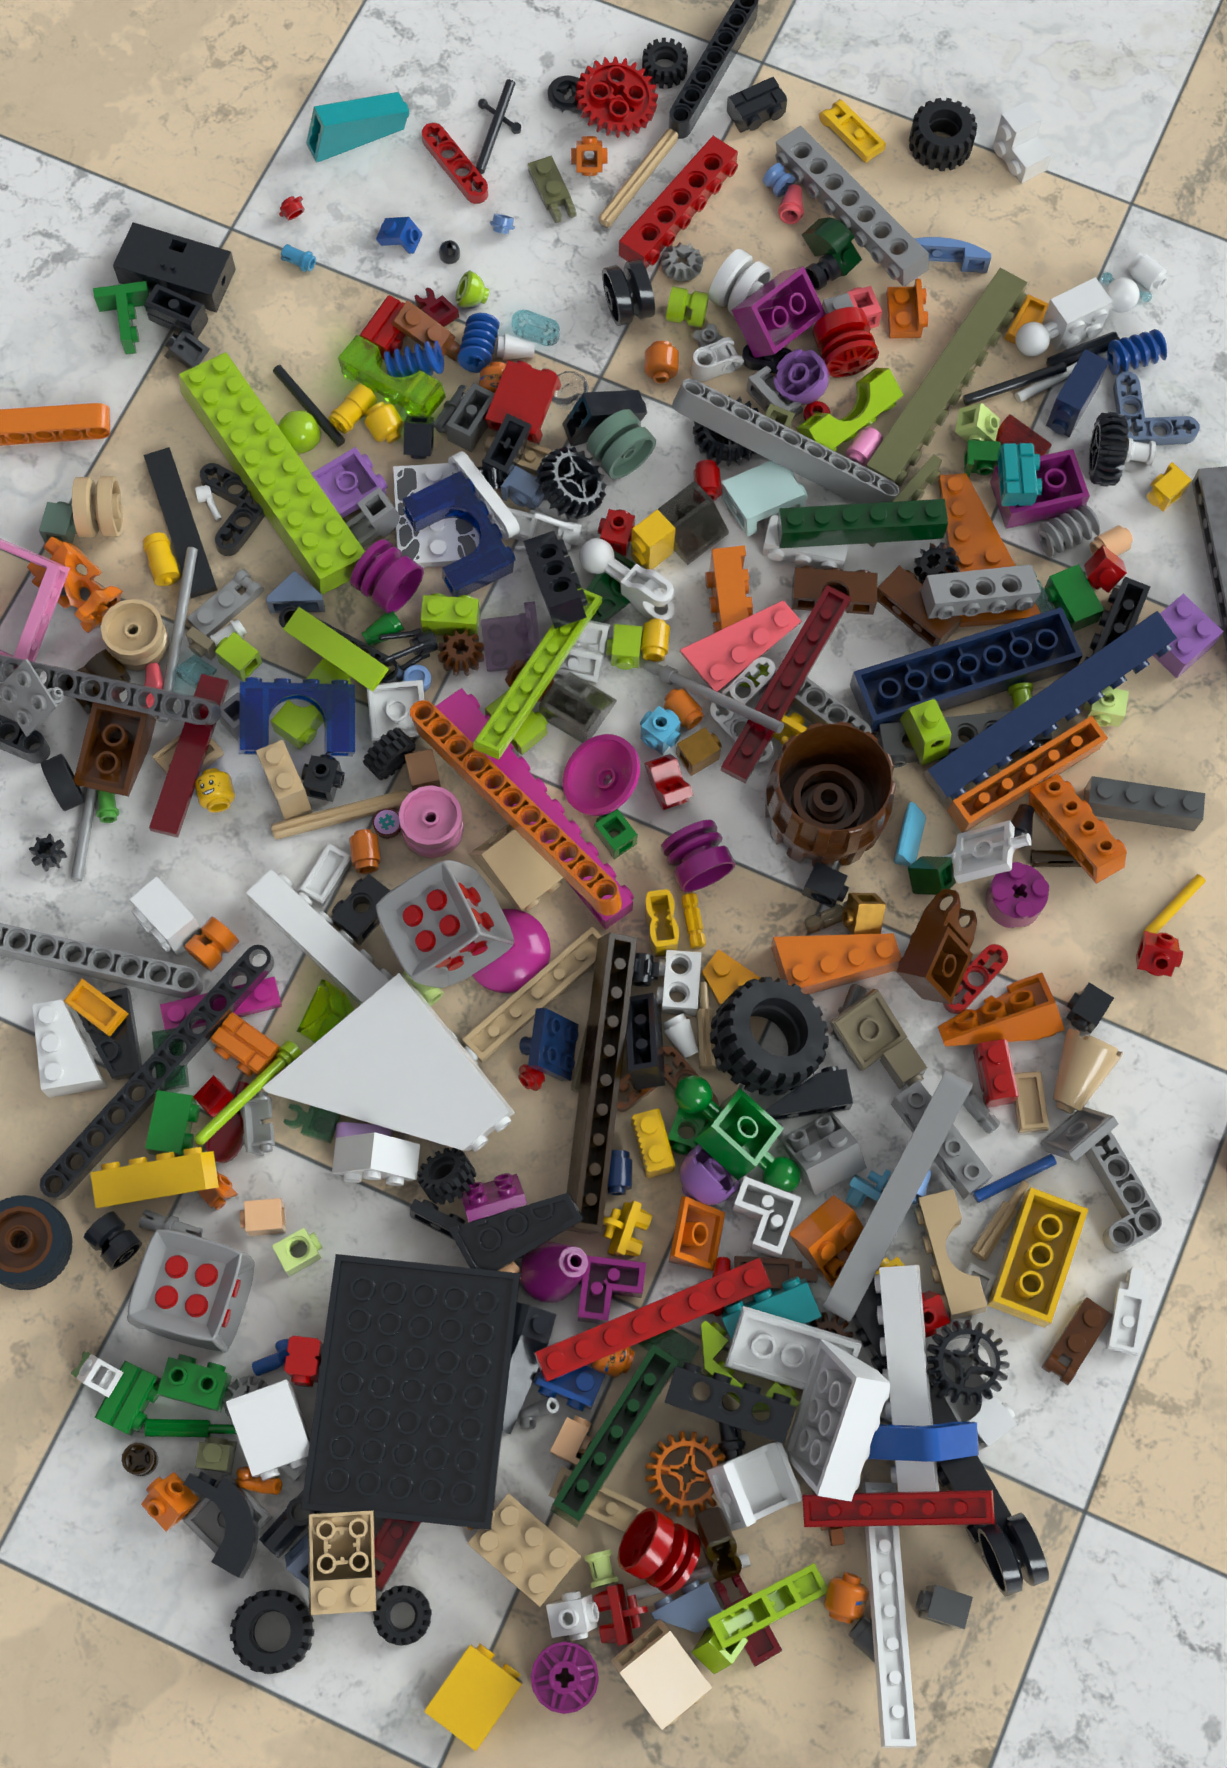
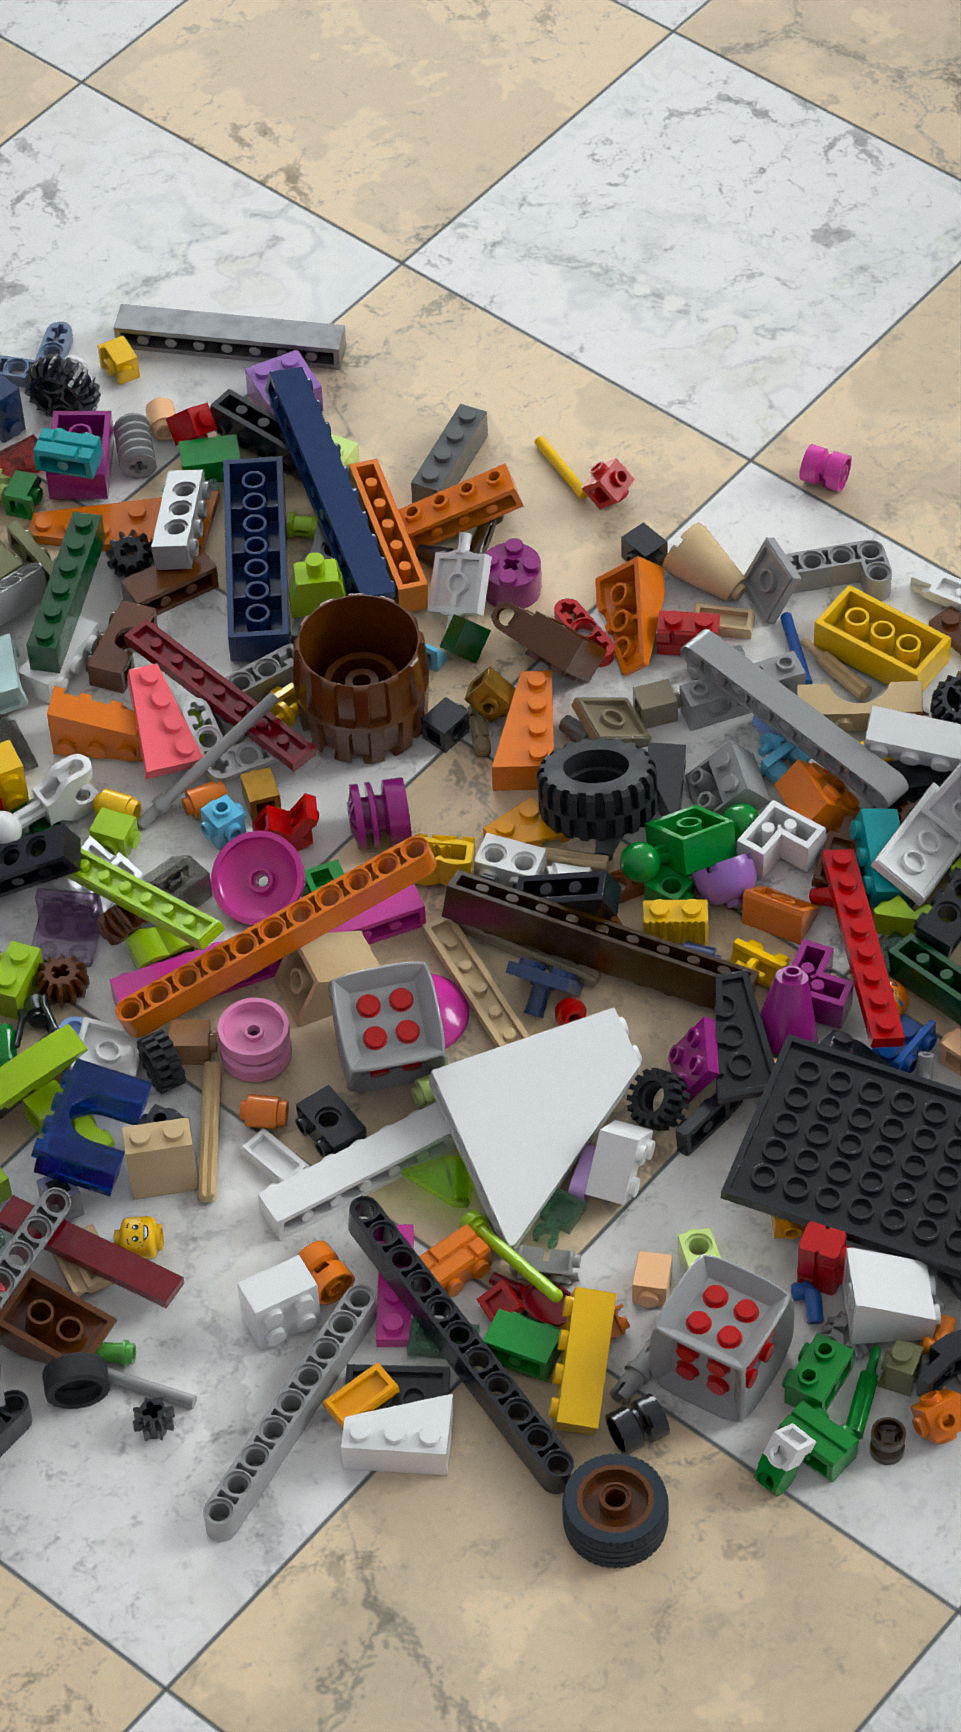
camera: 70 degrees left, 20 degrees down
tile [373,809,401,839] -> none

